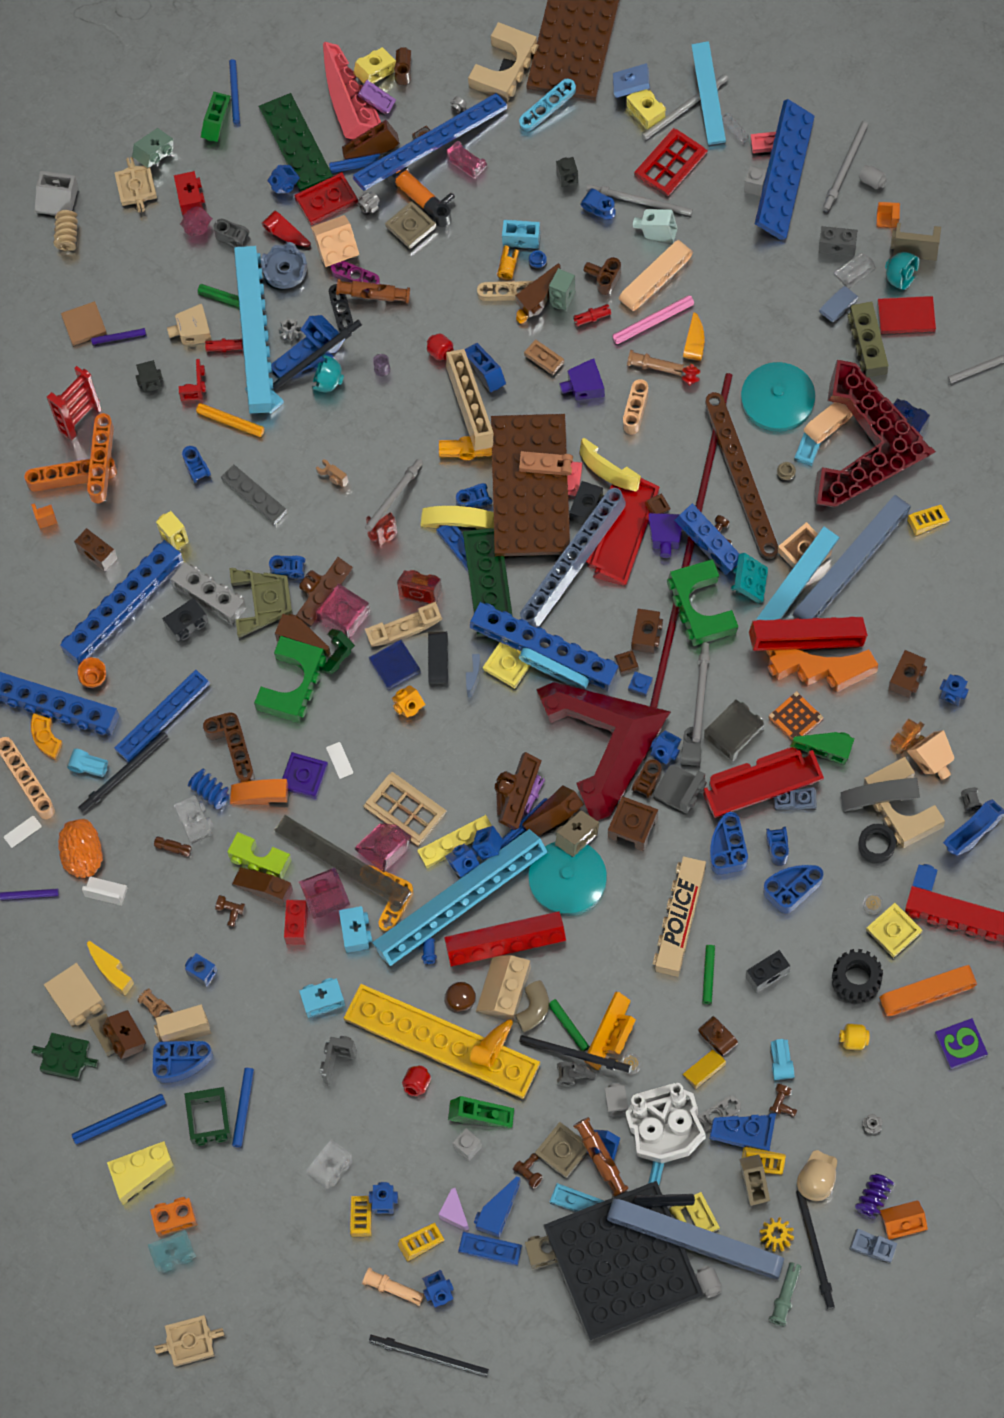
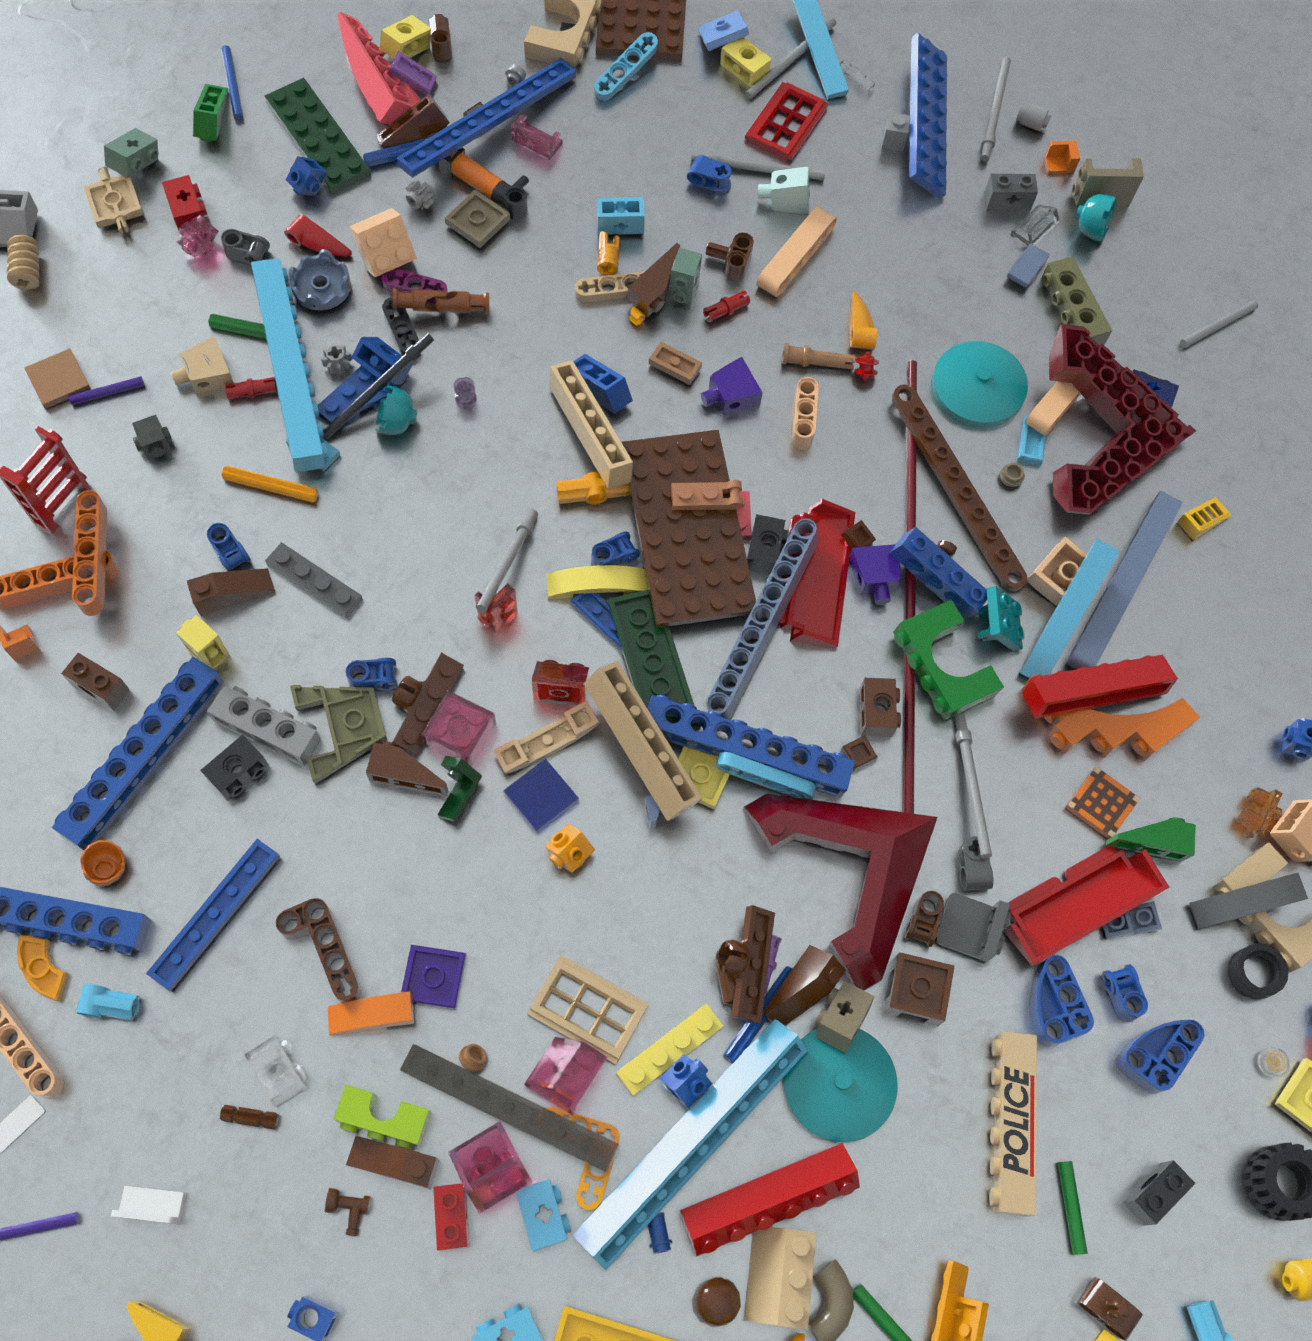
camera: 20 degrees left, 0 degrees up
orange hair [58,819,103,878] -> none
black bar [78,732,168,813] -> none
red bracket [178,359,206,401] -> none
blue piece [188,768,230,809] -> none
green arch [254,636,326,723] -> none
red tile [294,172,359,225] -> none
medium nougat plate [316,459,349,488] -> none
white sticker [326,742,353,779] -> none
red head [426,333,454,361] -> none
black beam [428,631,448,684] -> none
blue brick [472,826,503,860] -> none
blue plate [529,250,547,268] -> none
pearl dark grey brick [556,157,579,187] -> none
light yellow slope [579,438,641,491] -> none
bright pink axle [612,295,694,344] -> none
blue plate [628,671,653,697] -> none
blue brick [650,730,682,764] -> none
clear smoke panel [704,699,764,762] -> none
coral plate [750,132,776,153] -> none
red tile [878,296,936,334] -> none
reddish brown brick [888,650,927,698] -> none
none -> reddish brown slope [187,568,275,616]
none -> medium nougat plate [459,1044,487,1072]
none -> tan brick [584,661,703,821]

